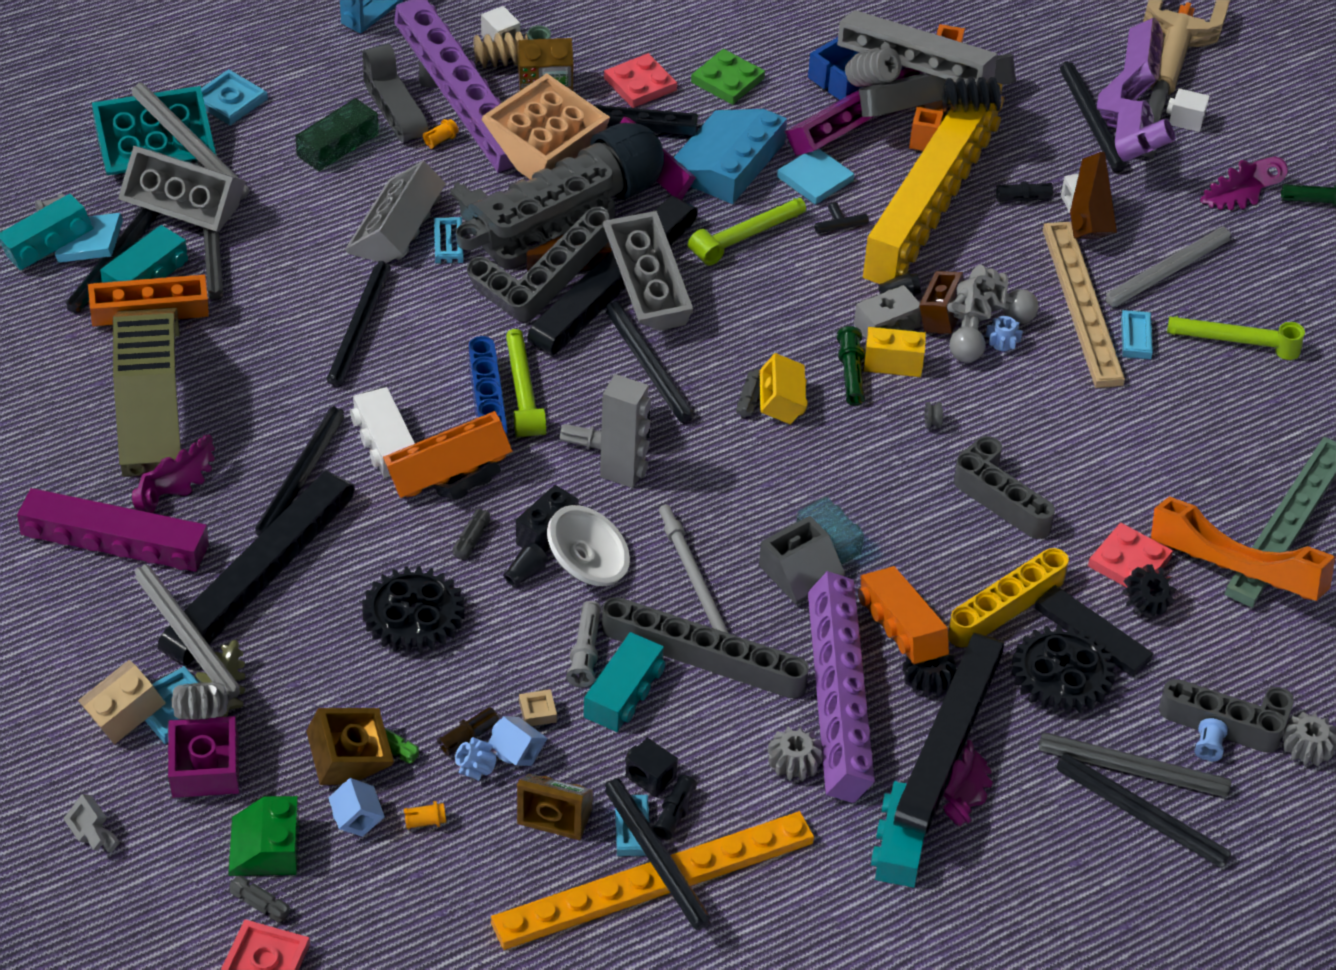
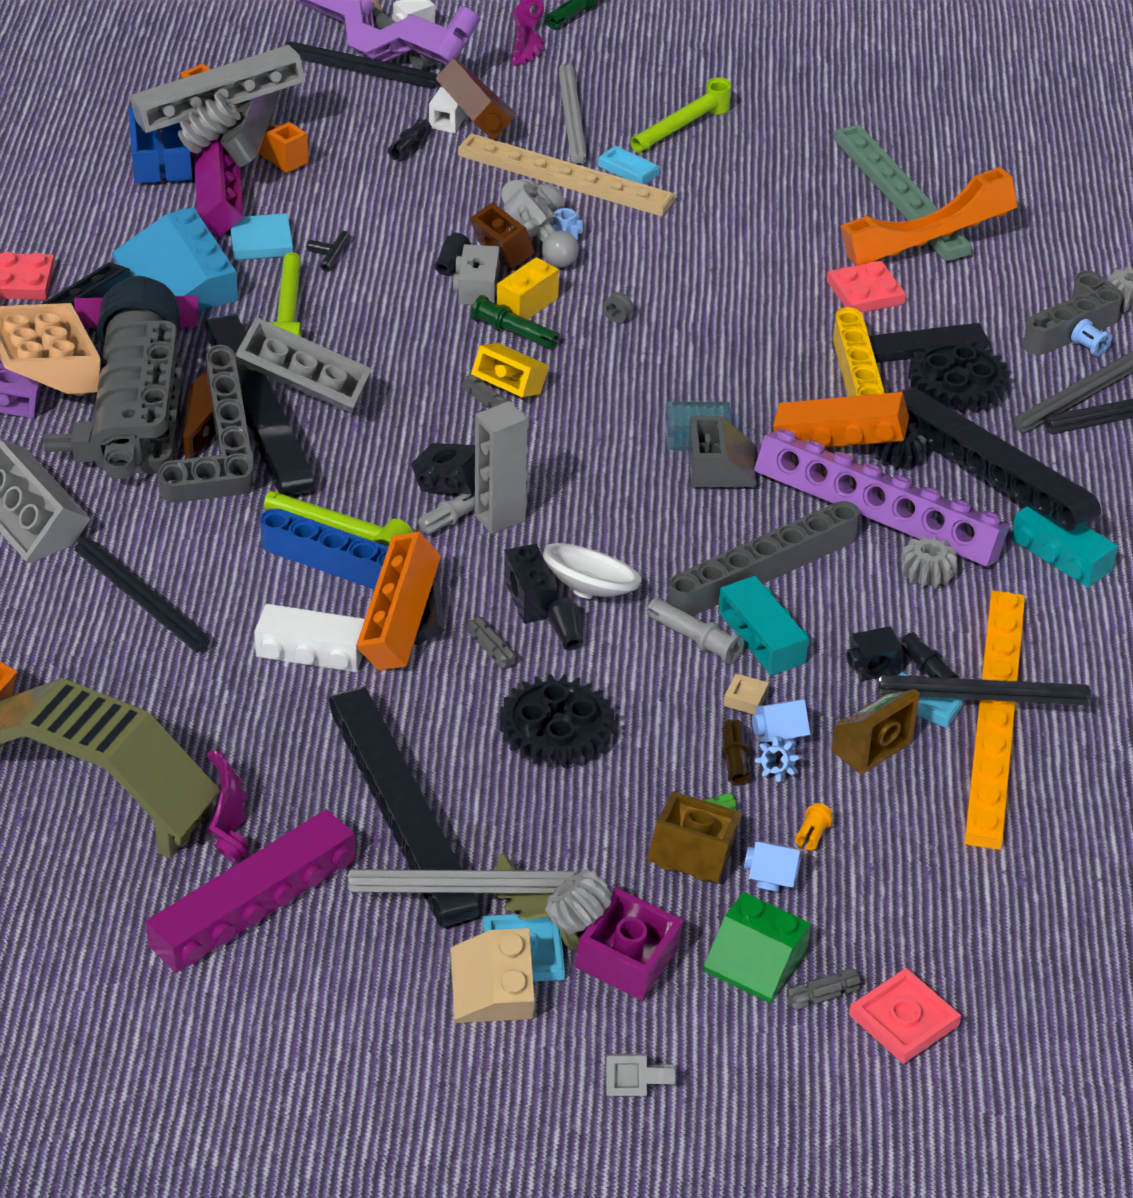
camera: 55 degrees left, 5 degrees down
black axle [255,406,344,537] -> none
medium azure tile [434,217,463,263] -> none
black axle [606,301,694,423] -> none
light grey bar [659,504,728,633] -> none
bright green plate [691,49,765,105] -> none
yellow brick [863,83,1004,284] -> none
black piece [942,77,1001,112] -> none
dark grey beam [953,436,1055,539] -> none
black gear [1121,564,1177,618] -> none

